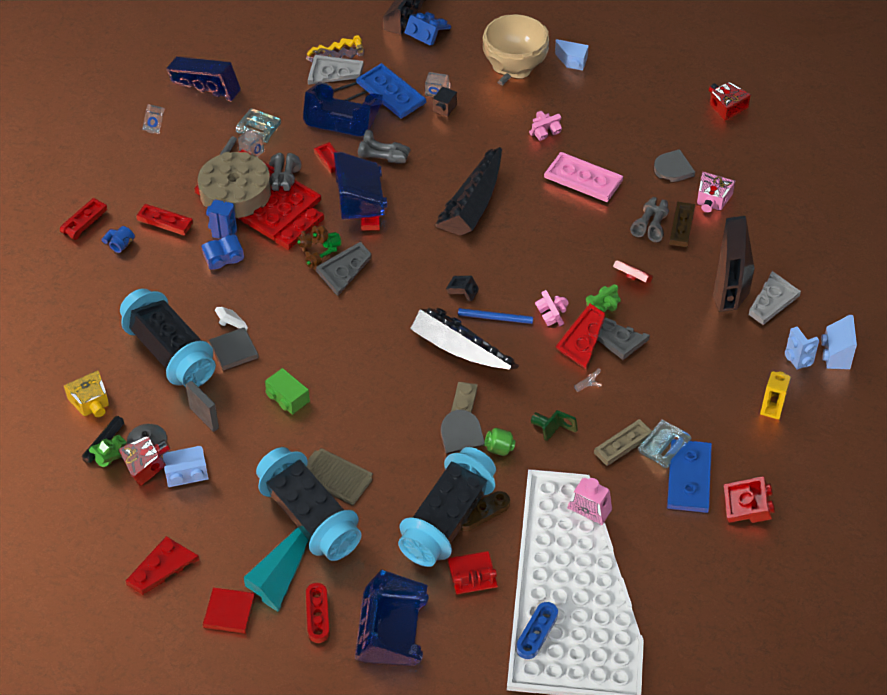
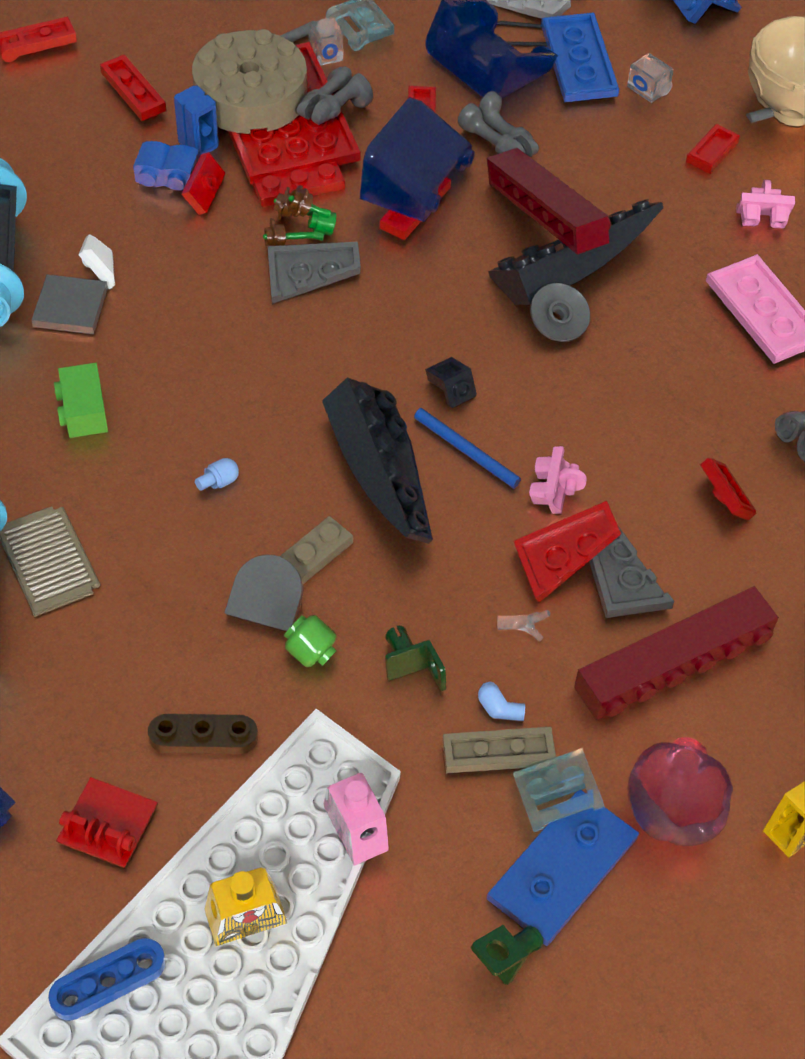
camera: 30 degrees right, 5 degrees up
blue piece [101,226,135,253] -> none
brick [398,447,496,567] -> none
black brick [433,87,457,117] -> none
bright green hips [586,284,621,312] -> none
red plate [724,476,775,523] -> none
none -> red plate [181,152,226,215]
none -> light blue cylinder [195,458,239,491]
none -> yellow torso [204,867,287,946]
none -> dark green bracket [471,925,543,985]
none -> light blue arm [478,682,525,721]
none -> dark red brick [487,148,611,255]
none -> dark grey dish [530,283,590,342]
none -> dark red brick [574,586,779,720]
none -> clear pink piece [627,737,733,846]
none -> red tile [686,124,740,174]

